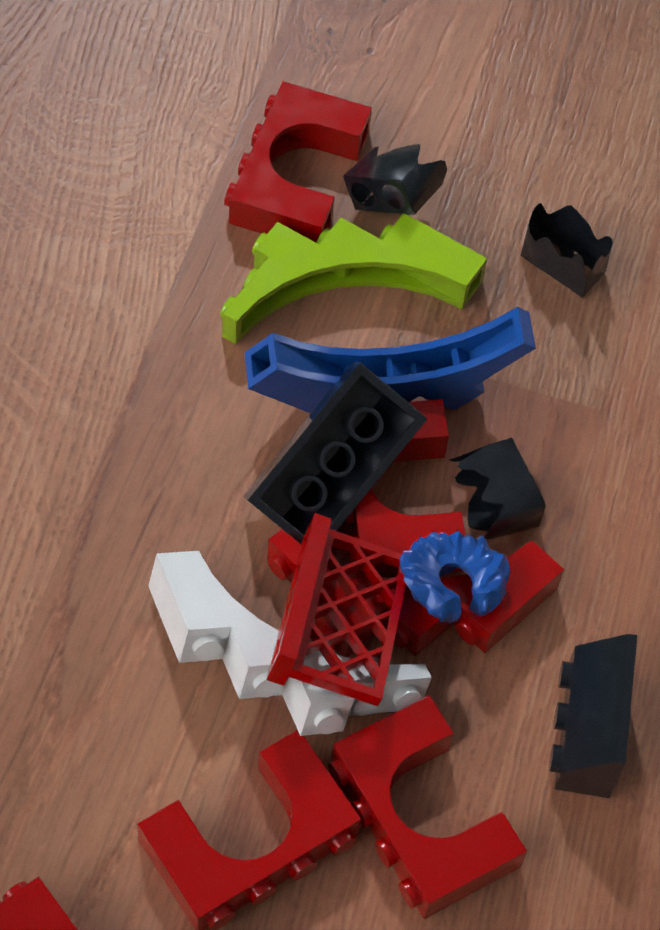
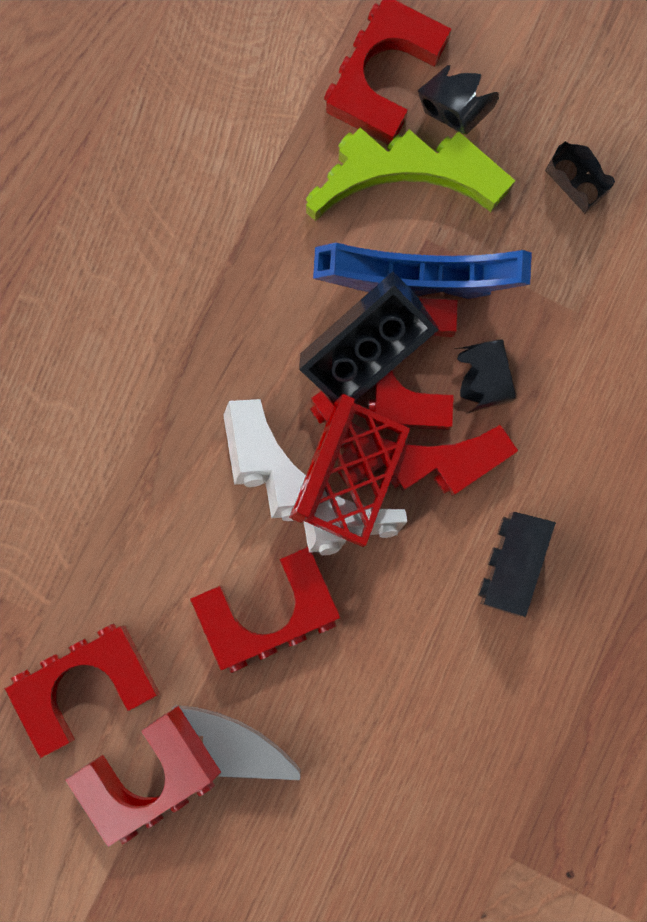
camera: 15 degrees right, 25 degrees up
red arch [328,695,527,919] -> none
blue piece [400,531,510,624] -> none

